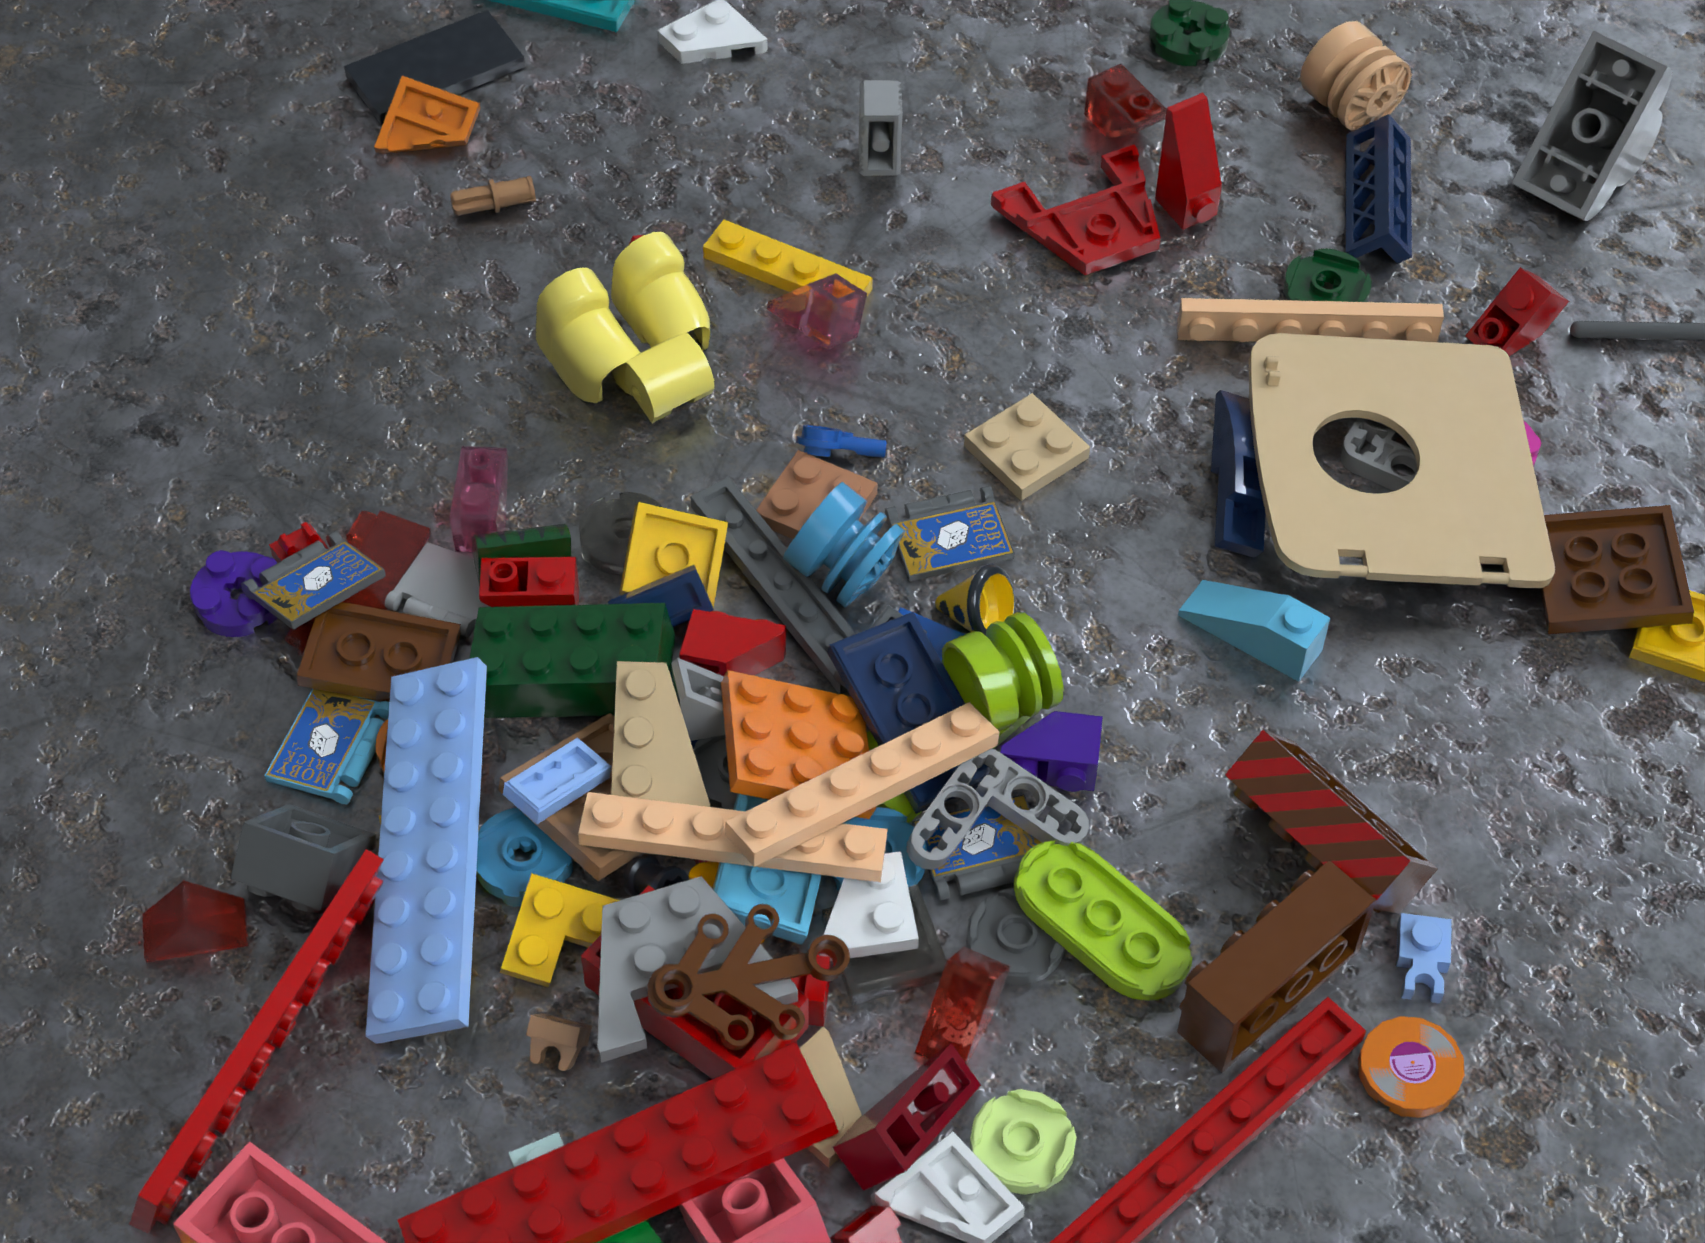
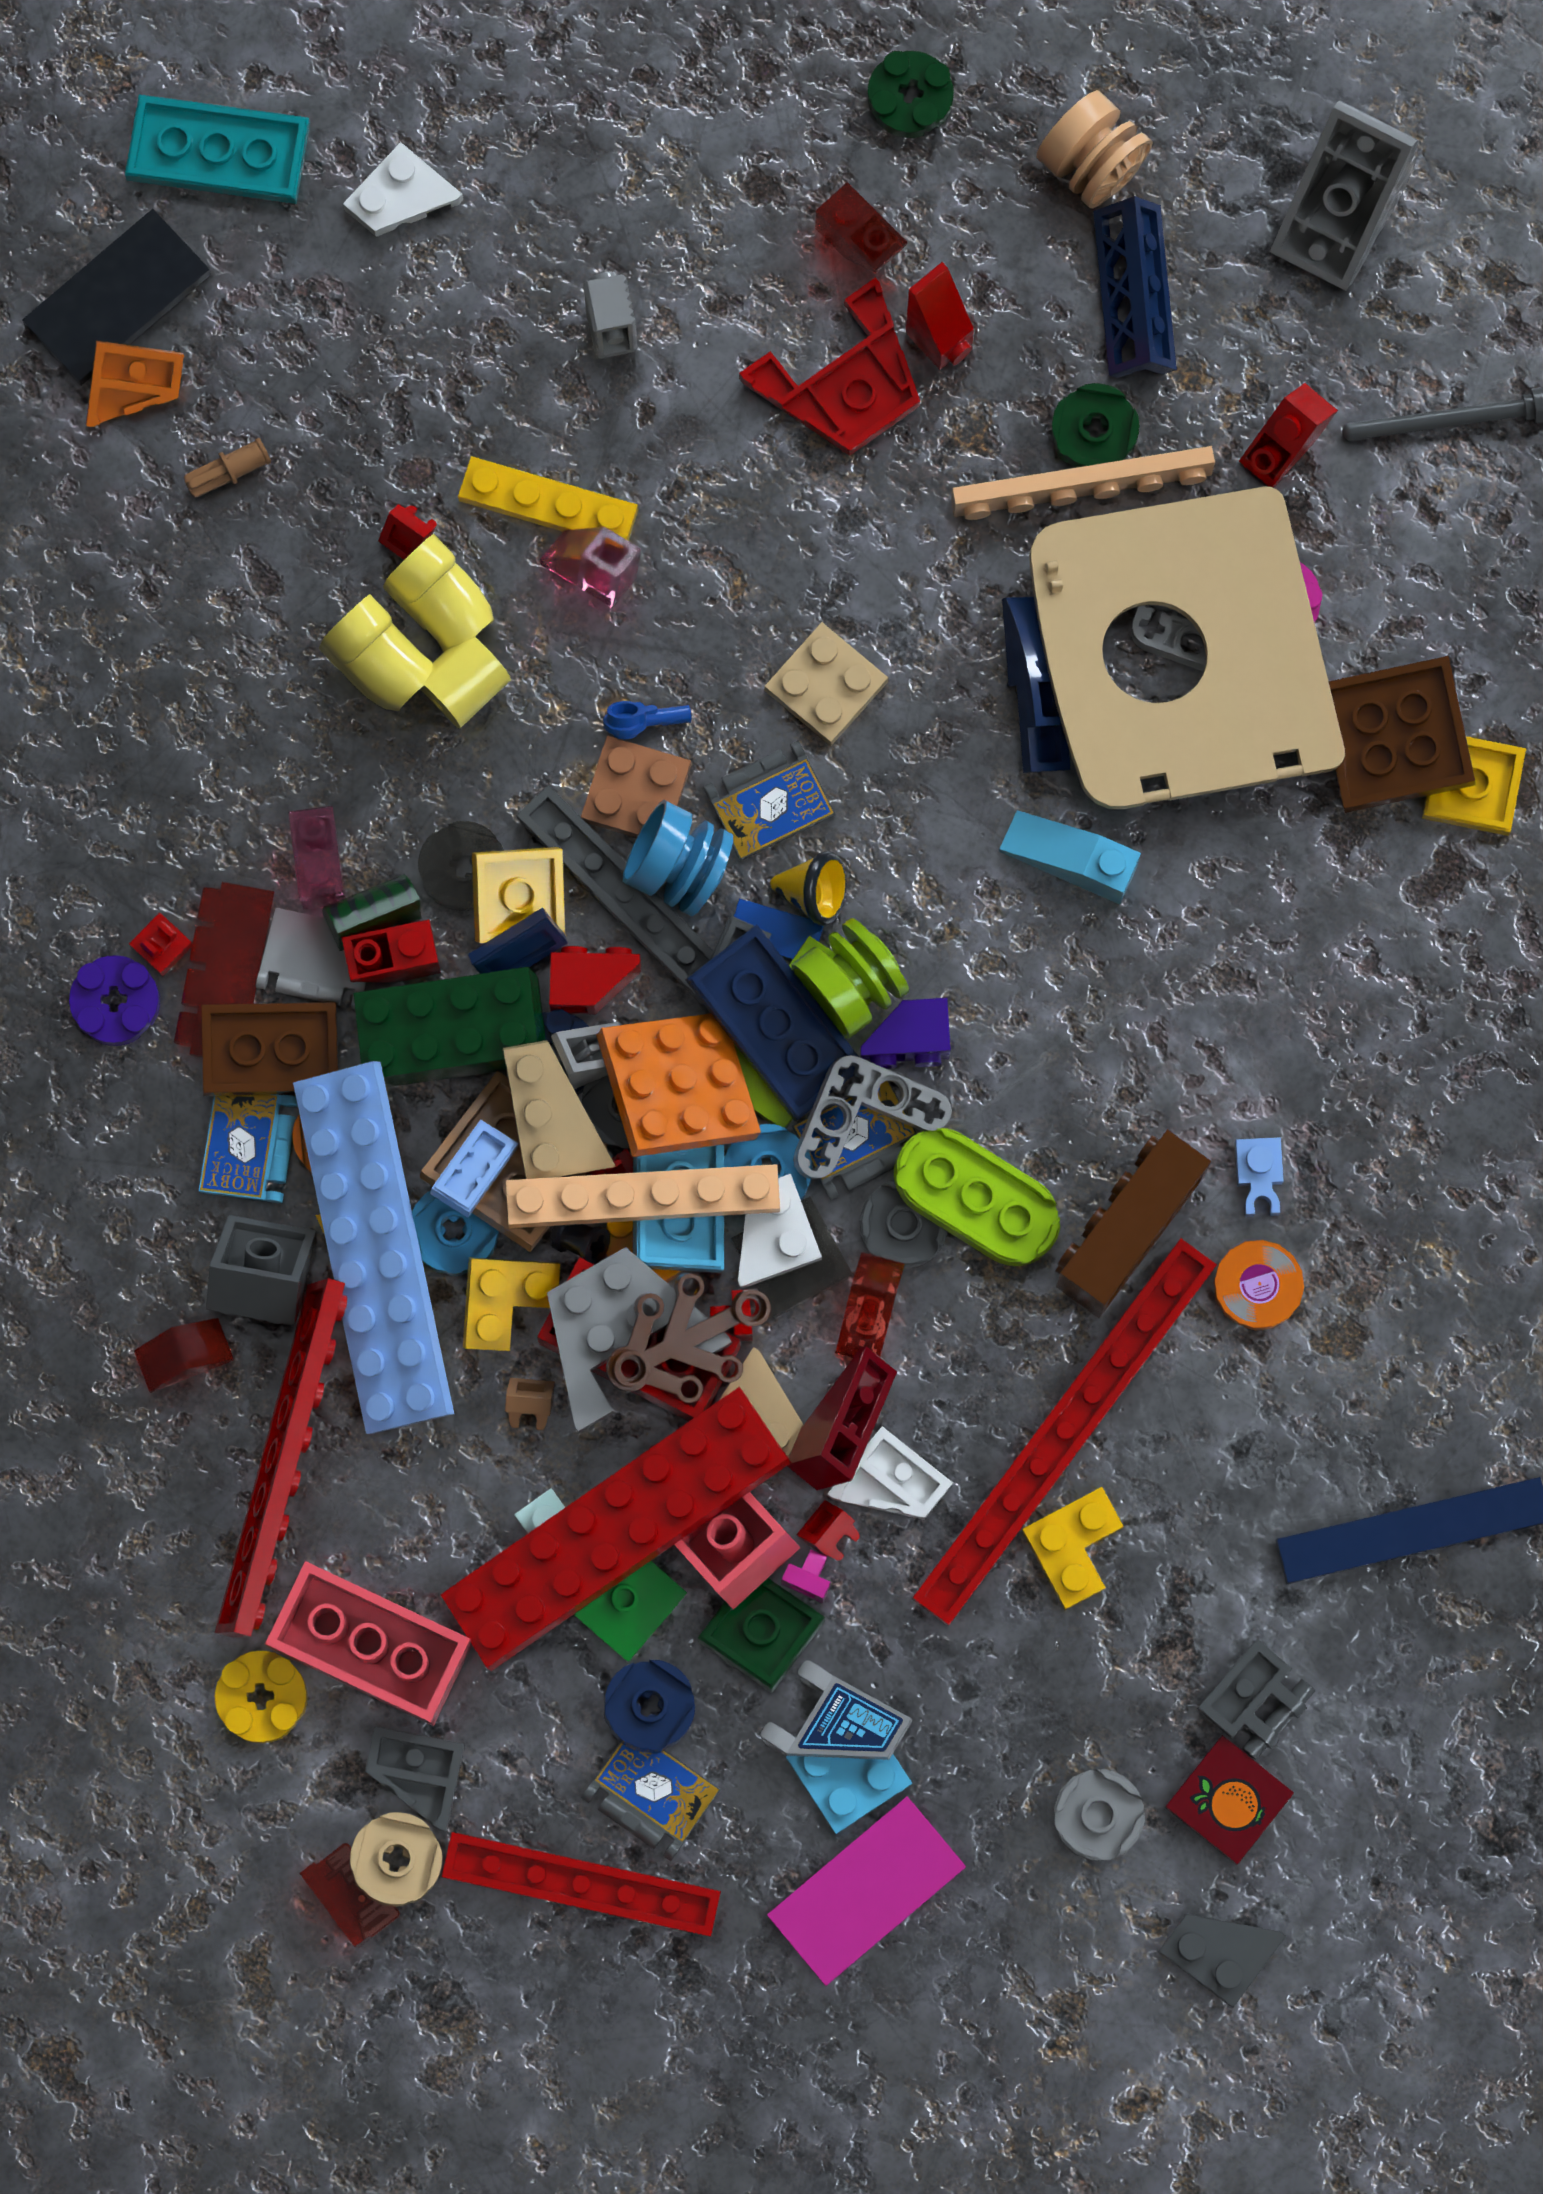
camera: 10 degrees left, 25 degrees up
piece [241,531,386,629] -> none
light nougat plate [725,702,999,867] -> none
yellowish green tile [970,1089,1076,1195] -> none
reddish brown brick [1225,730,1438,914] -> none

